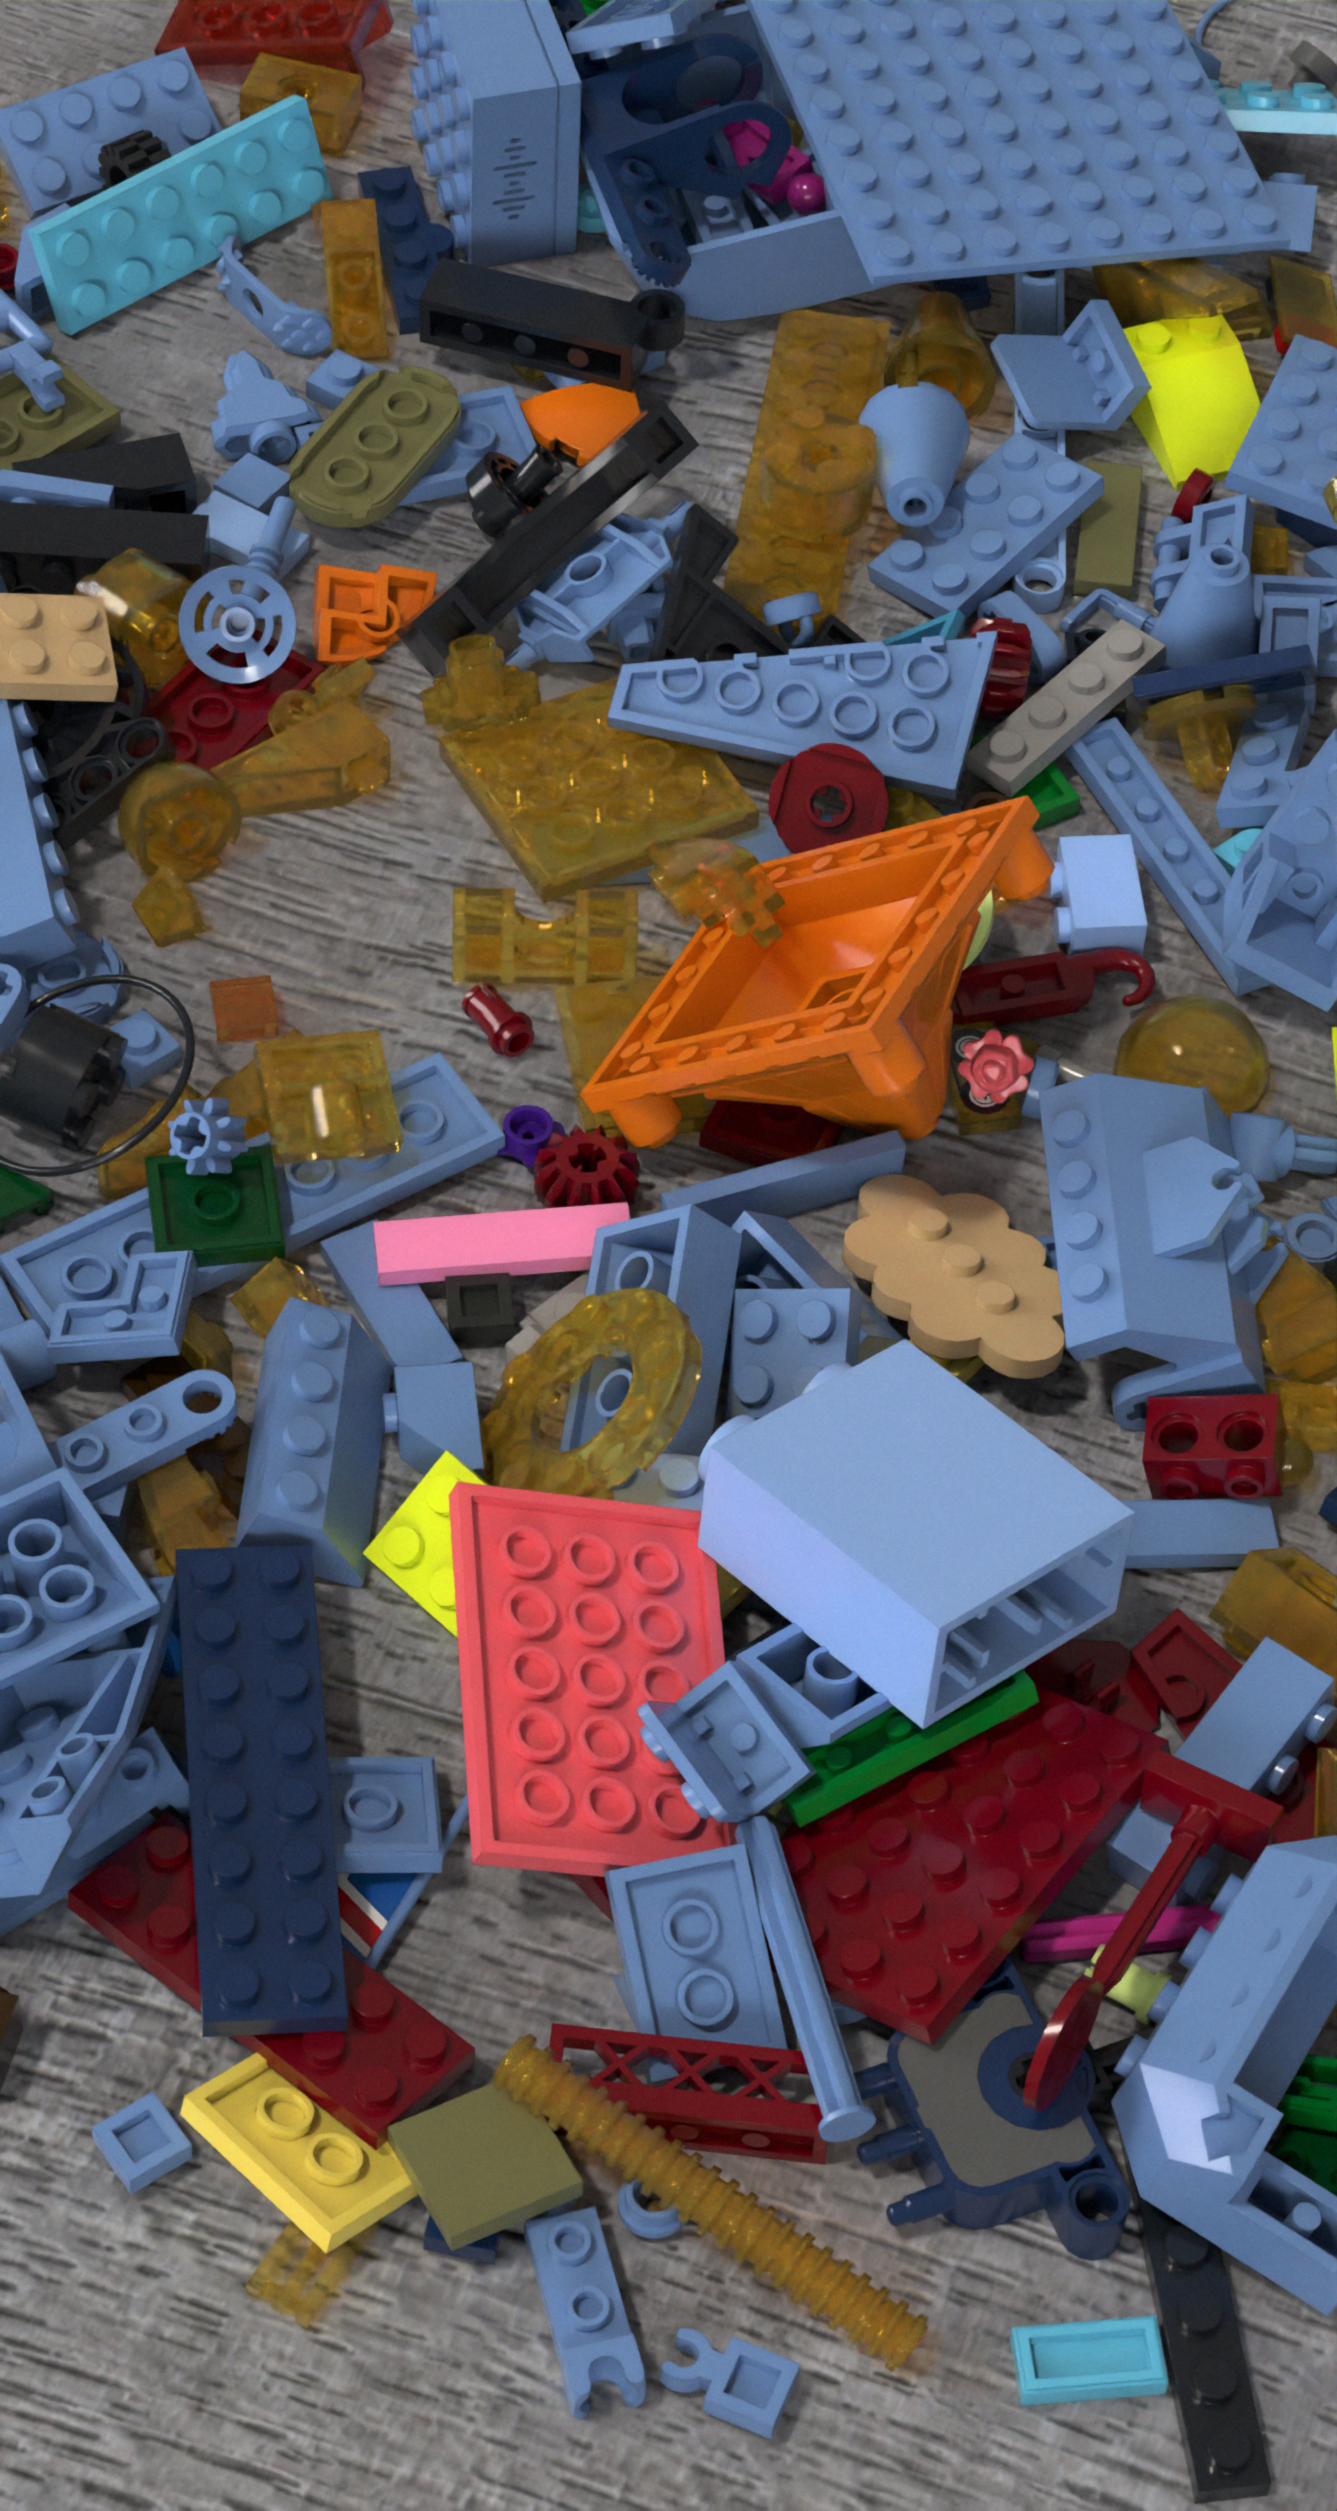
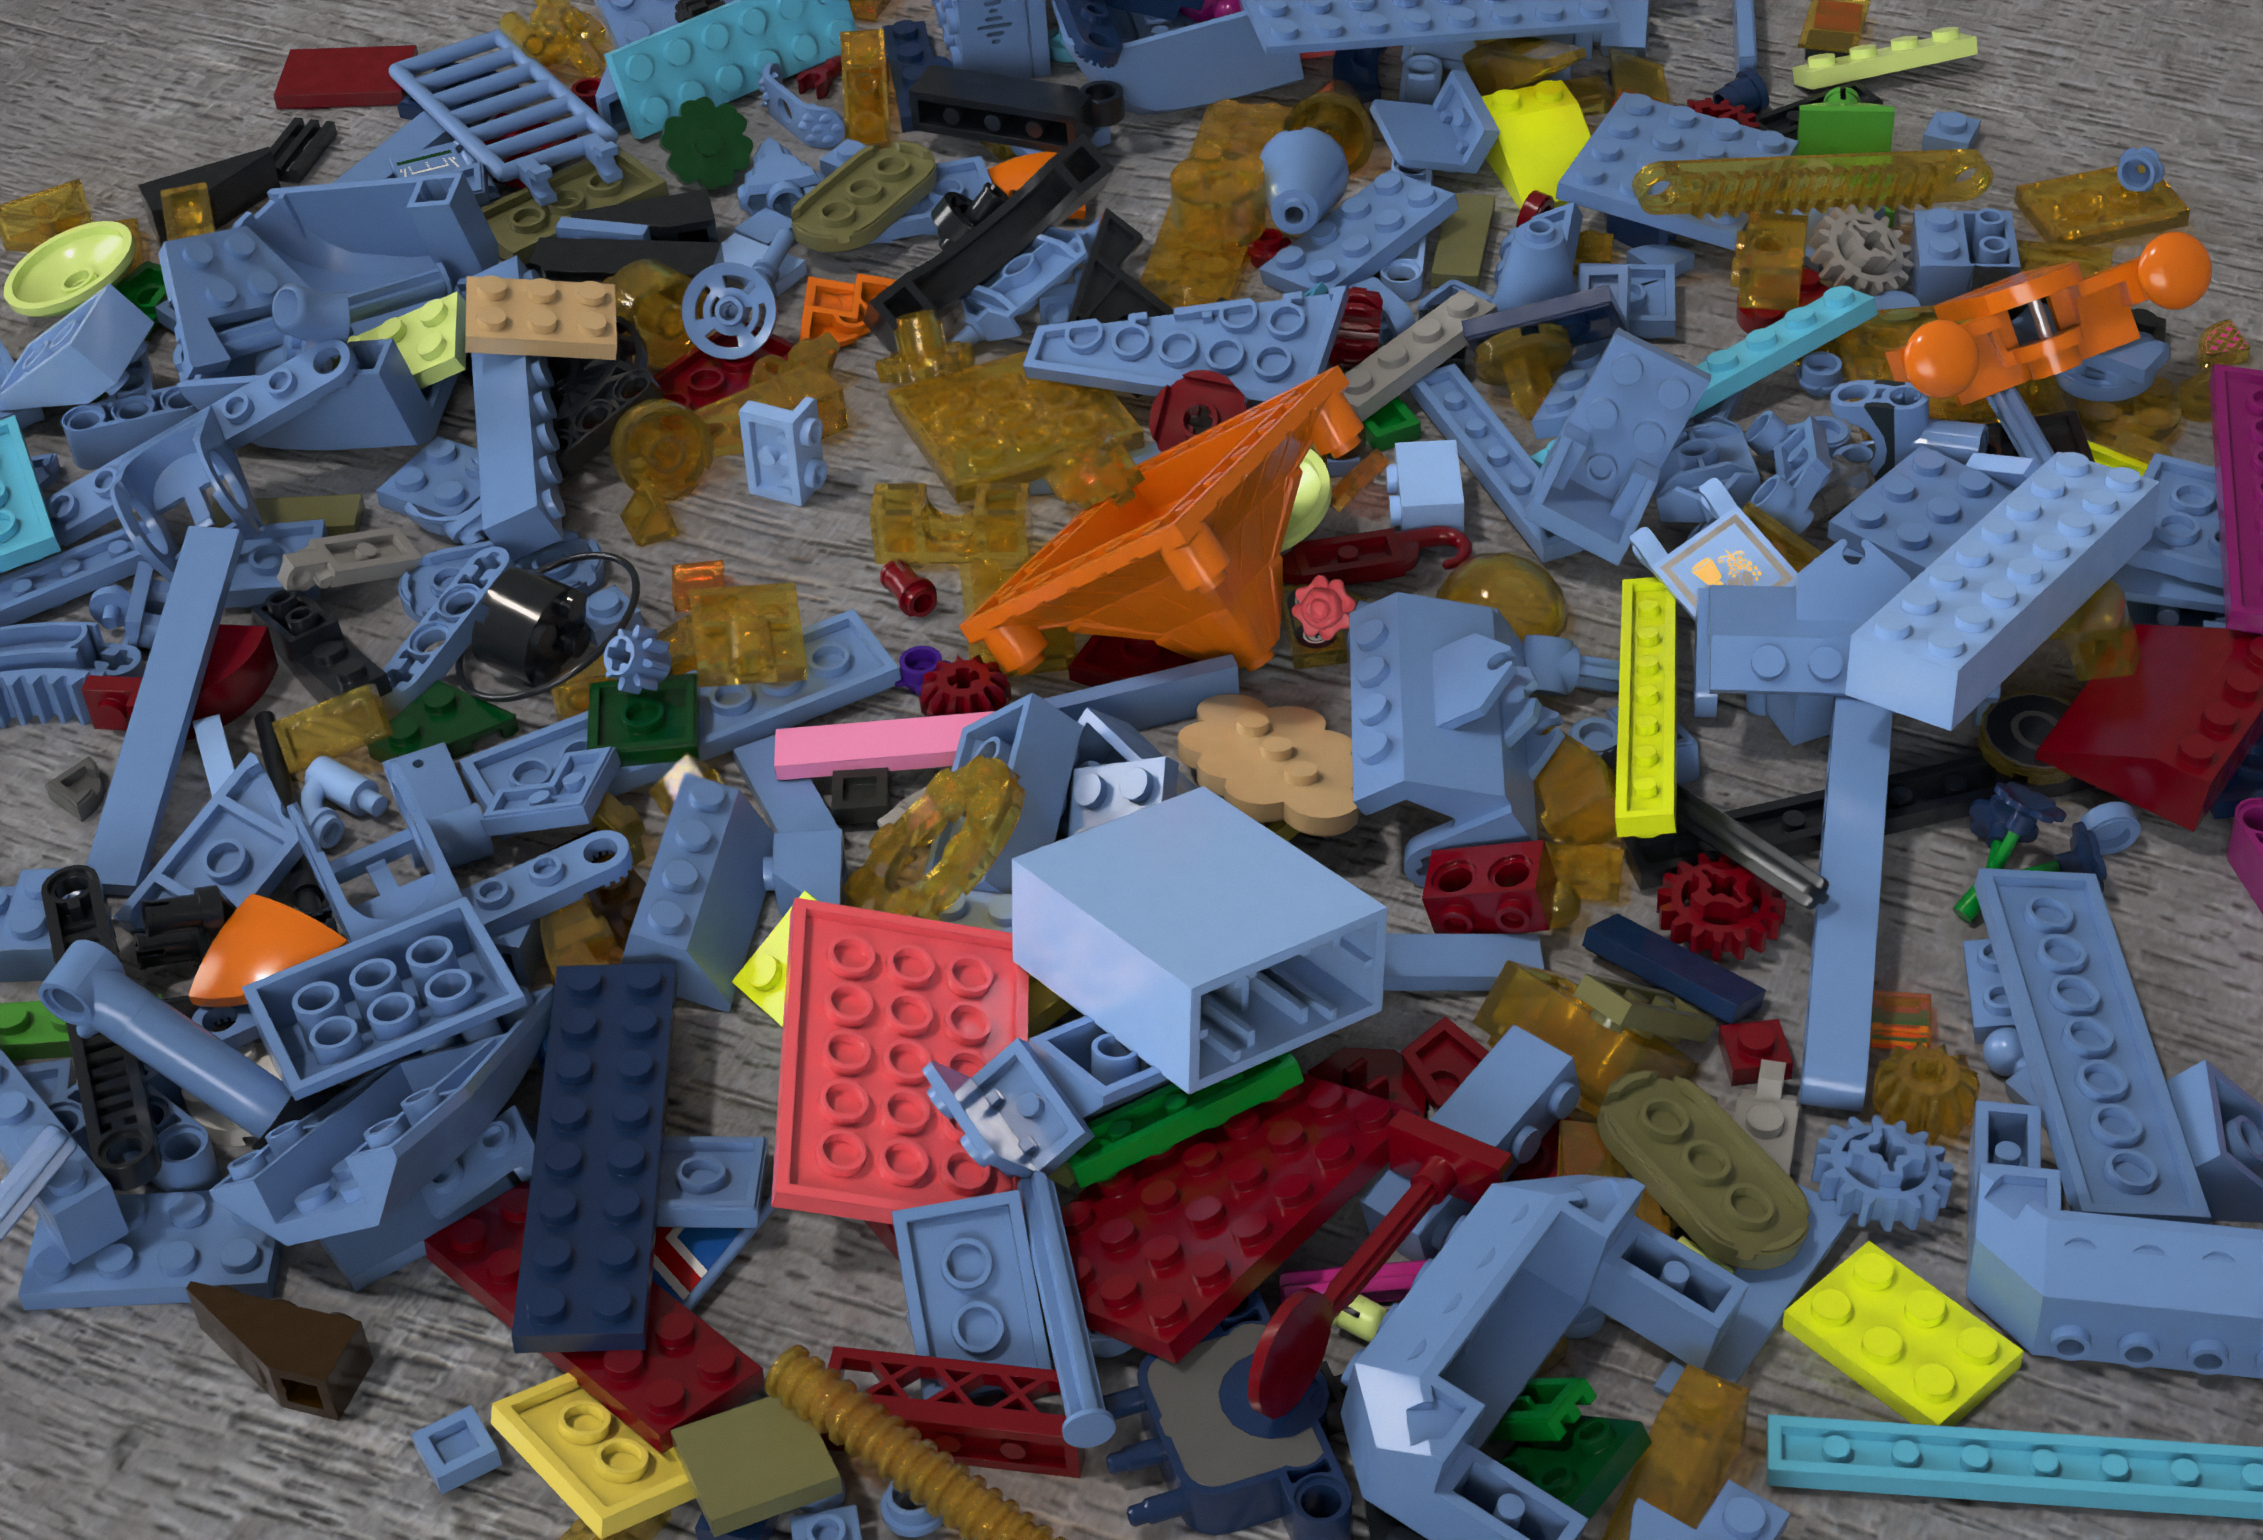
camera: 10 degrees right, 10 degrees down
medium blue tile [761,591,822,649] -> none
none -> dark green plant [659,97,753,191]
none -> light blue bracket [739,397,827,507]
none -> dark red piece [797,55,844,100]
none -> dark red plate [1246,228,1292,269]

